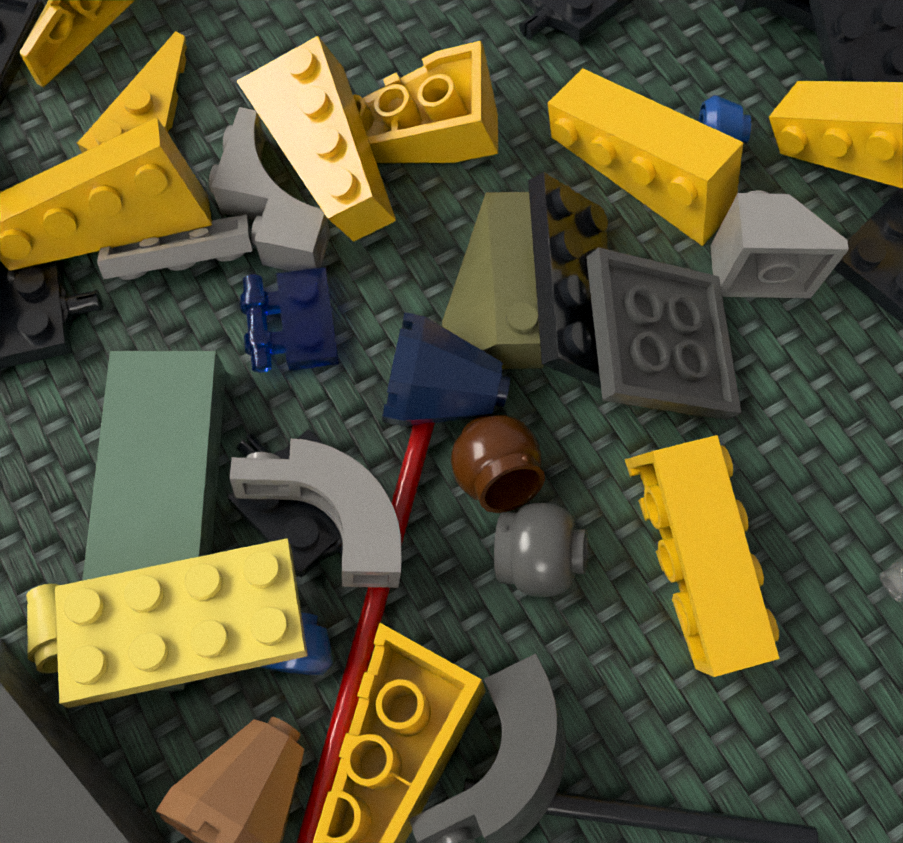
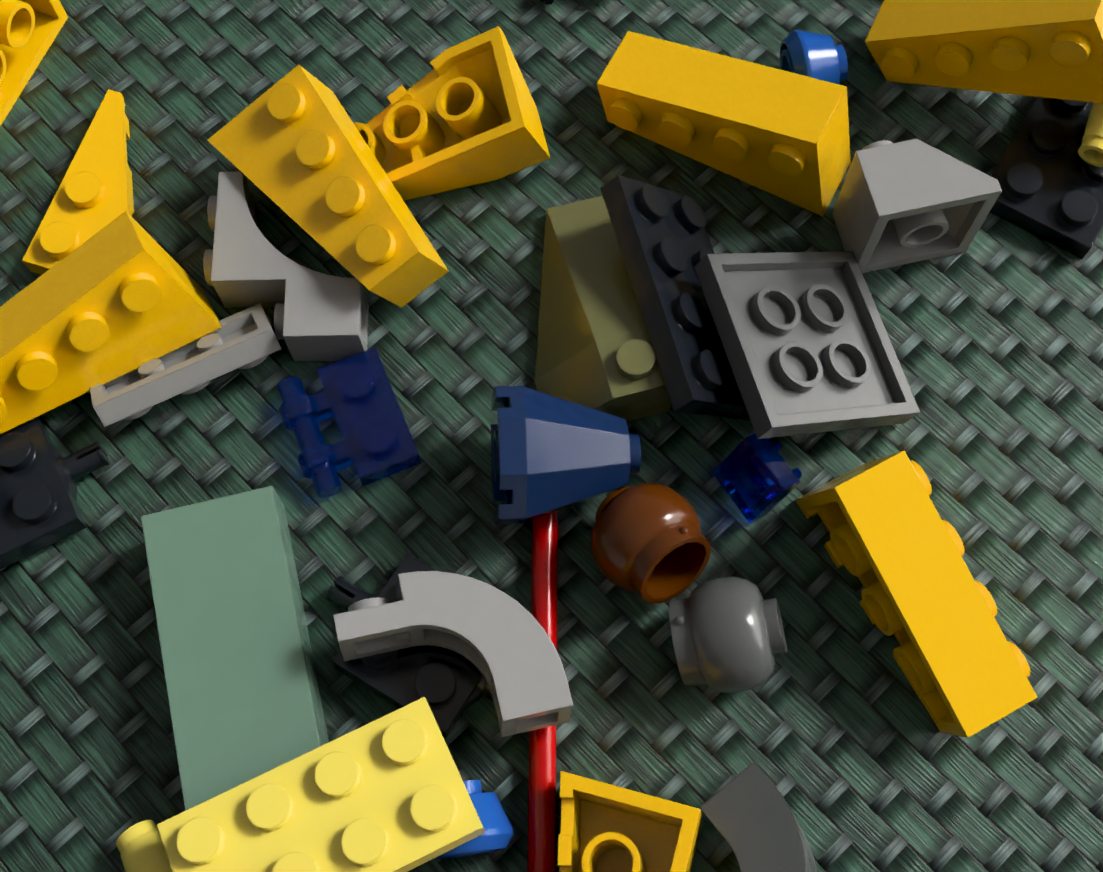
camera: 10 degrees left, 0 degrees up
none -> clear blue tile [713,434,802,523]

